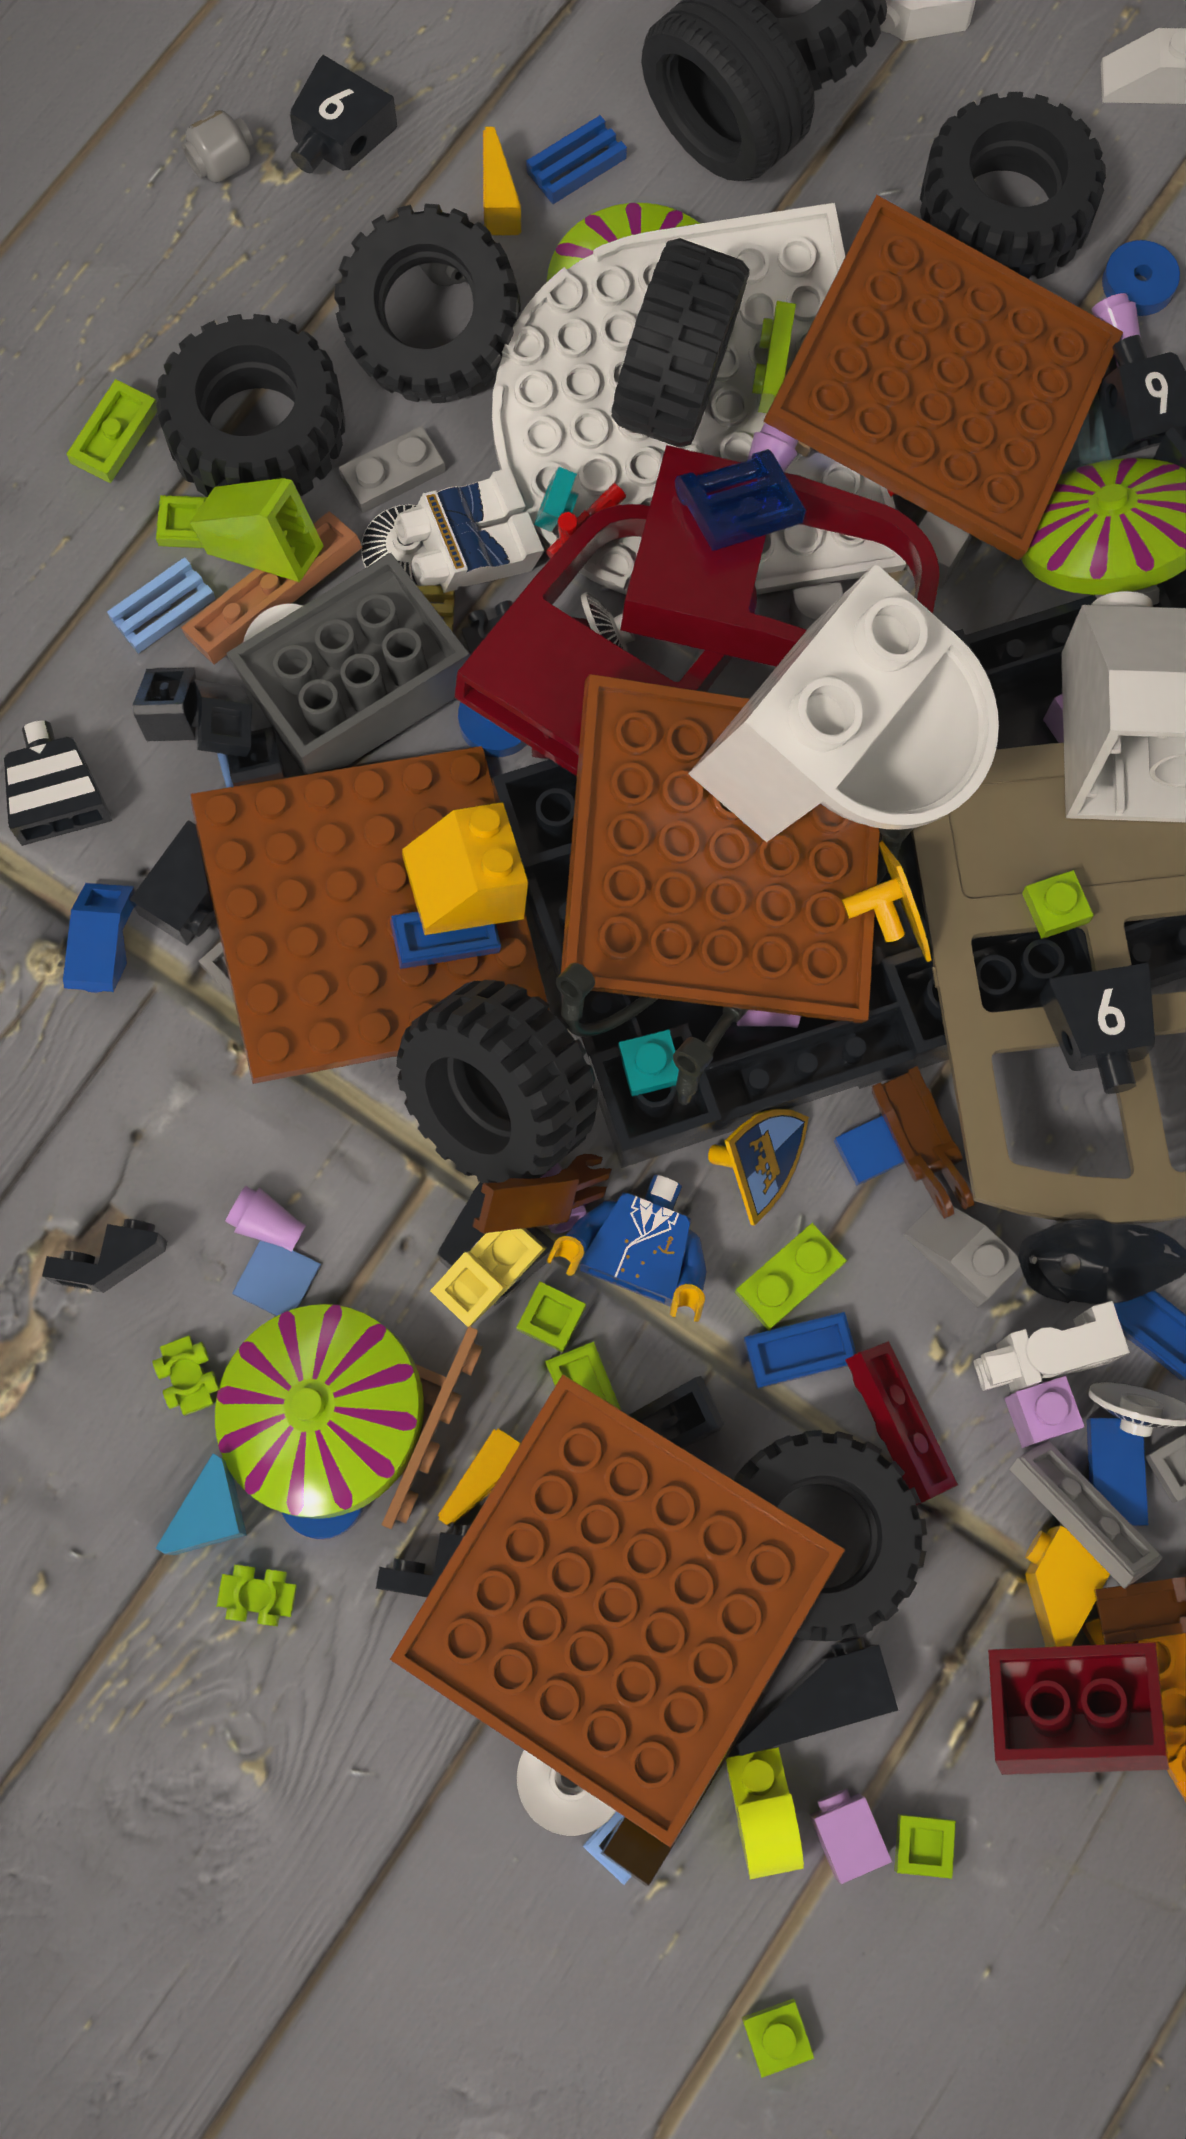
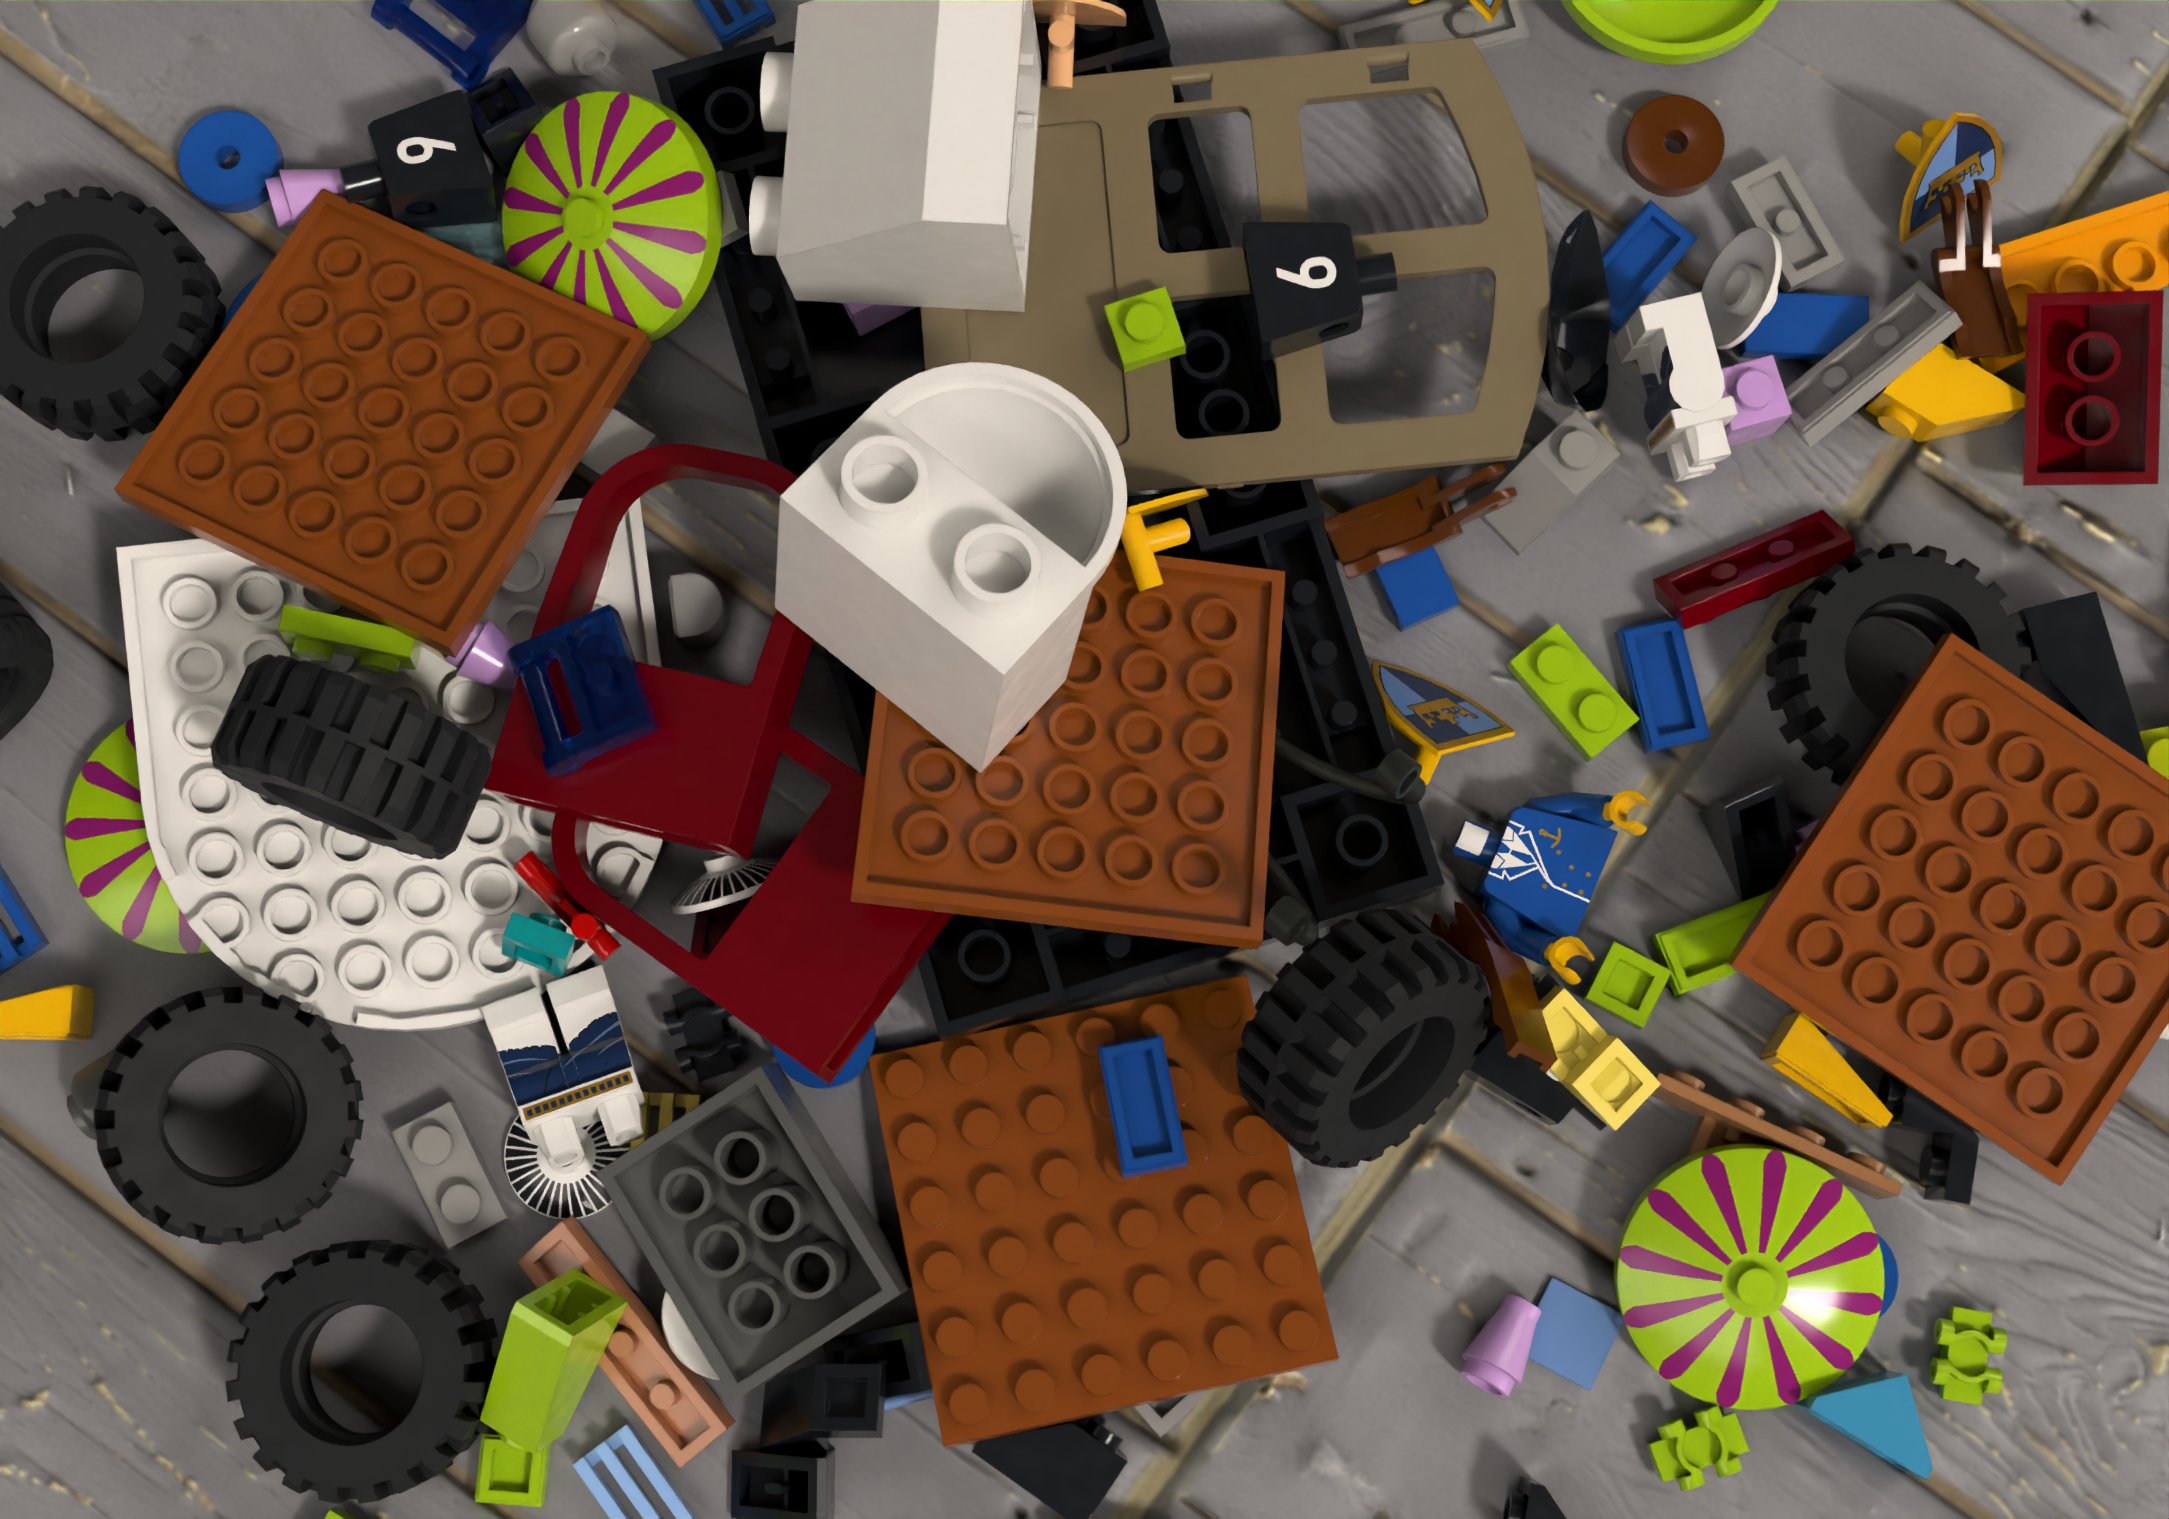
camera: 90 degrees left, 5 degrees up
yellow slope [402,803,528,935] -> none
teal plate [618,1030,679,1096] -> none

